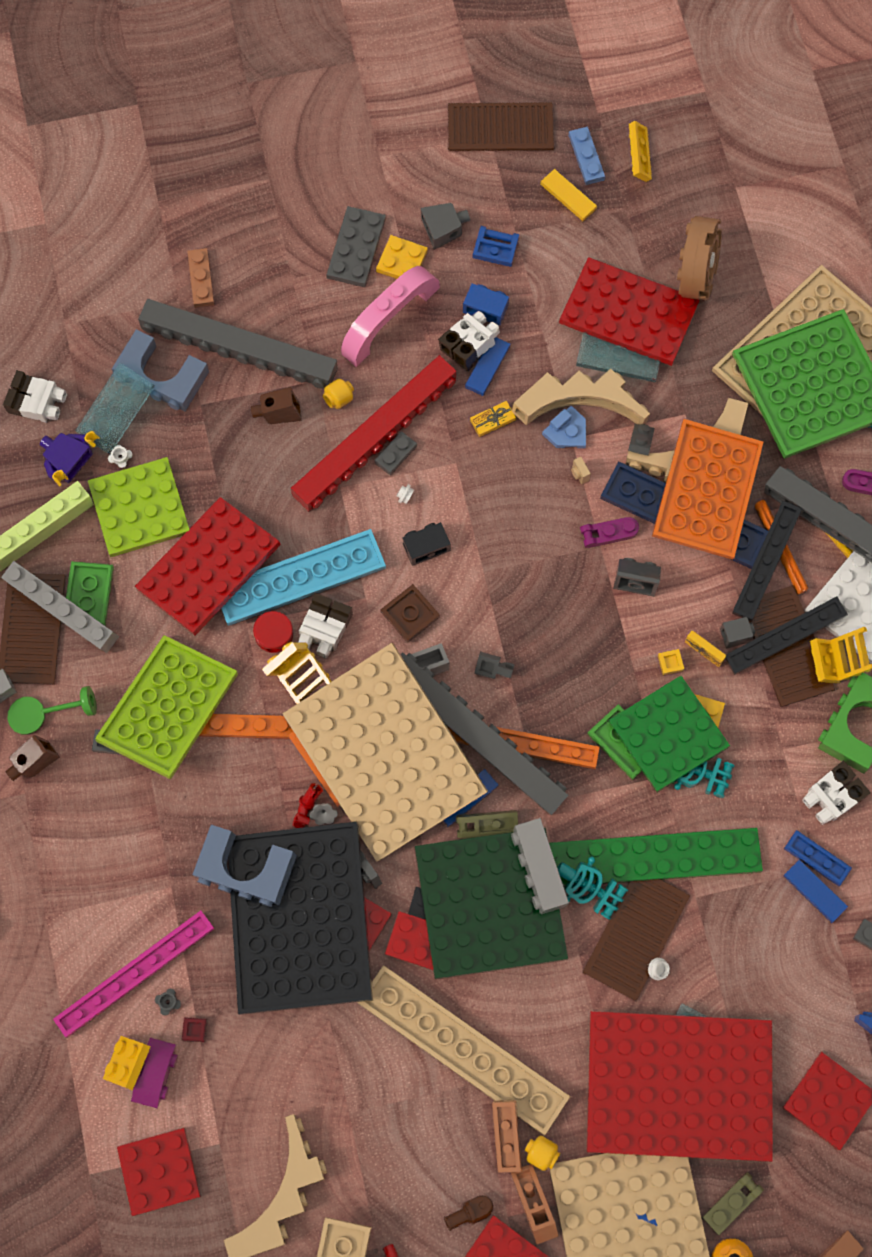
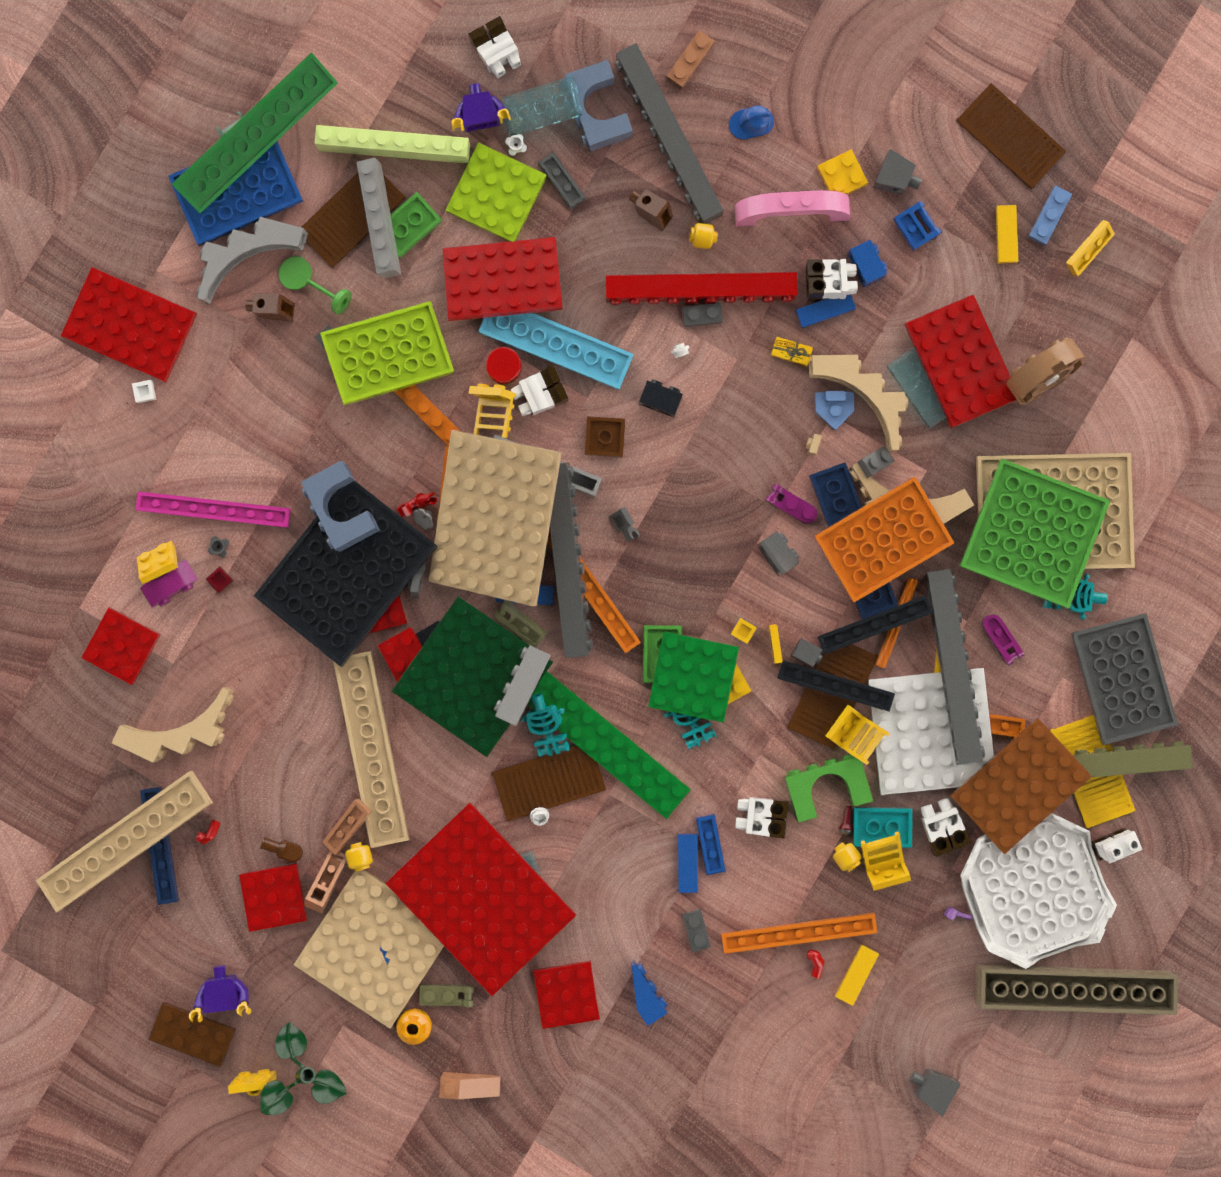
camera: 50 degrees right, 15 degrees up
dark grey plate [326,206,386,287] -> none
none -> dark grey tile [538,152,586,210]
none -> blue piece [729,106,774,139]

